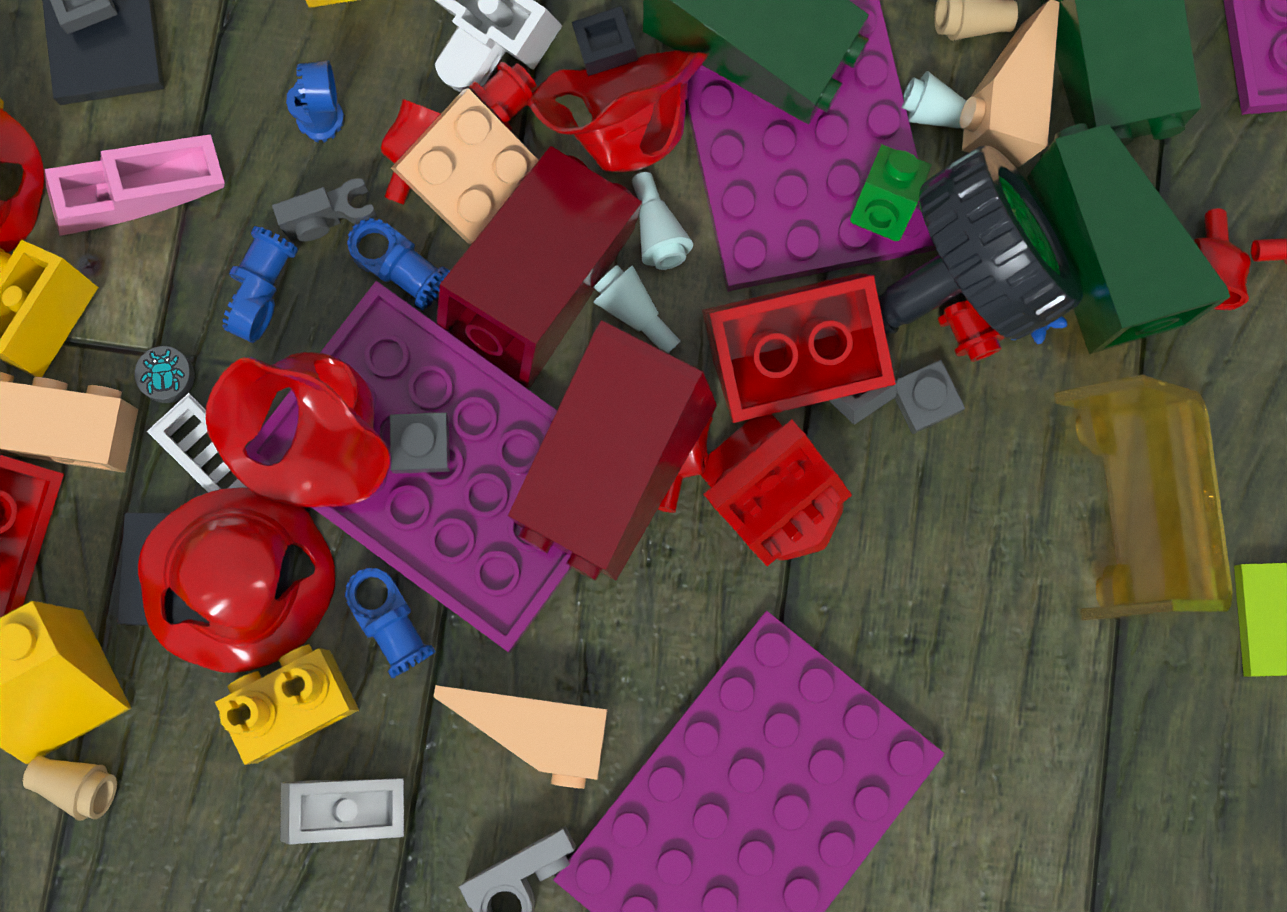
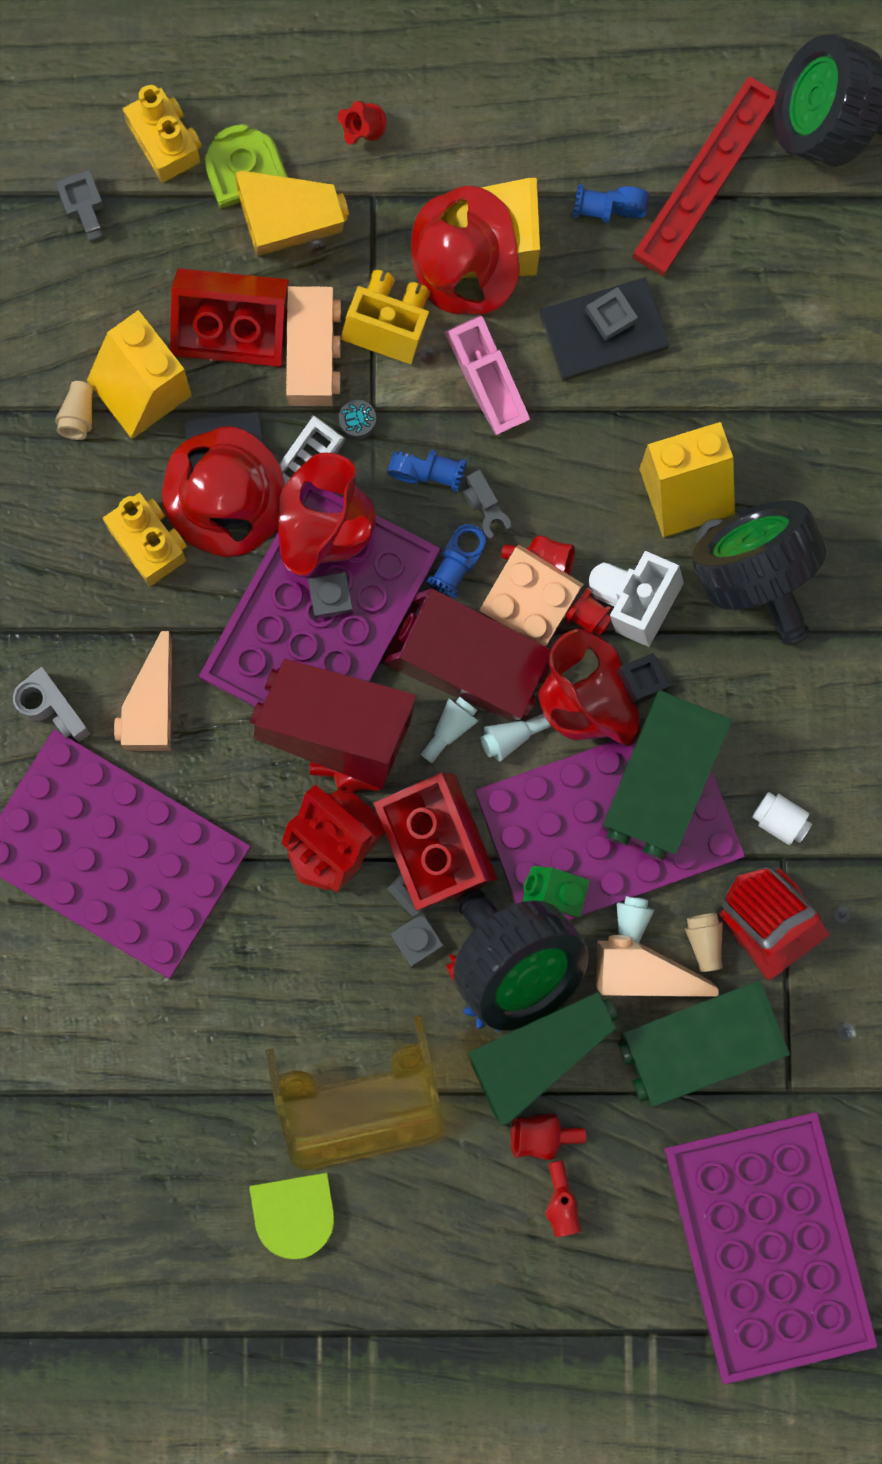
camera: 80 degrees right, 0 degrees up
light grey plate [280,778,404,844] -> none
blue connector [286,60,345,142] -> none
blue connector [345,568,435,679] -> none

